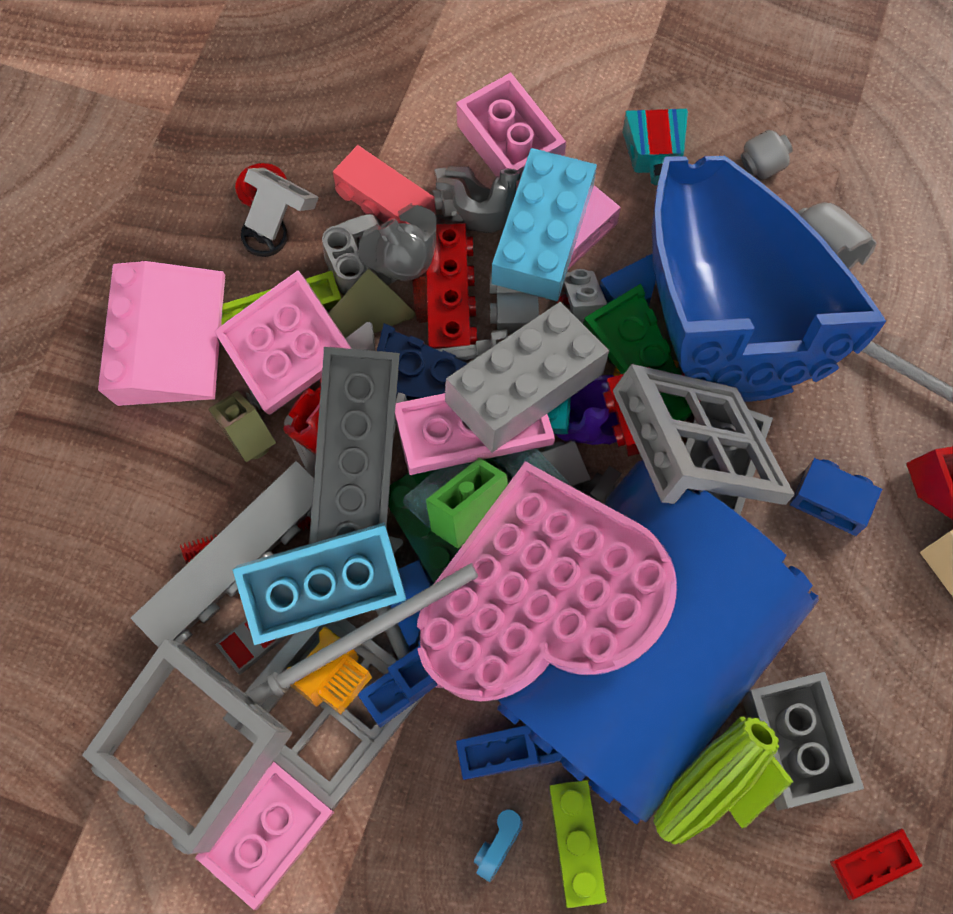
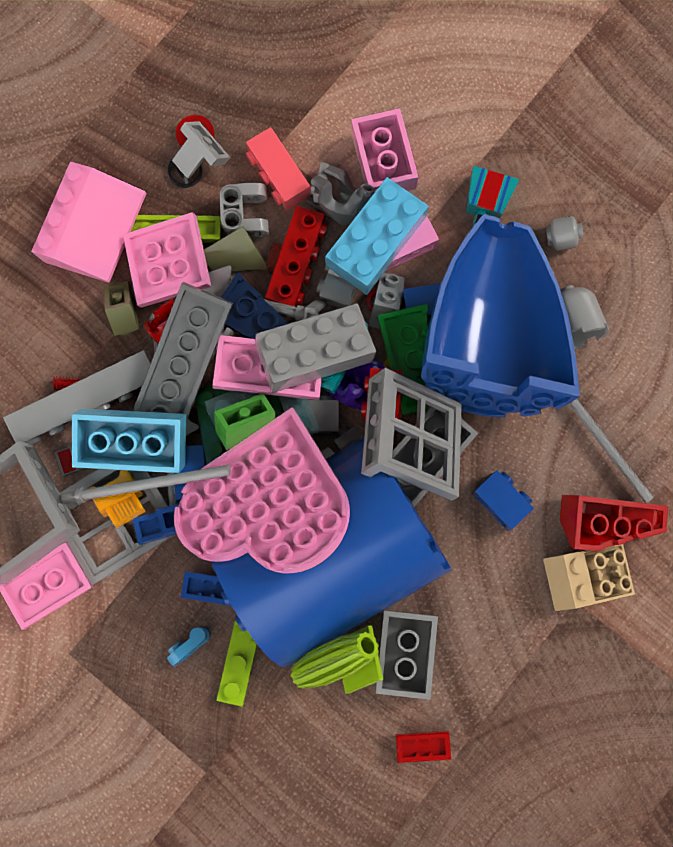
camera: 20 degrees right, 10 degrees up
dark grey piece [358,203,436,281] -> none

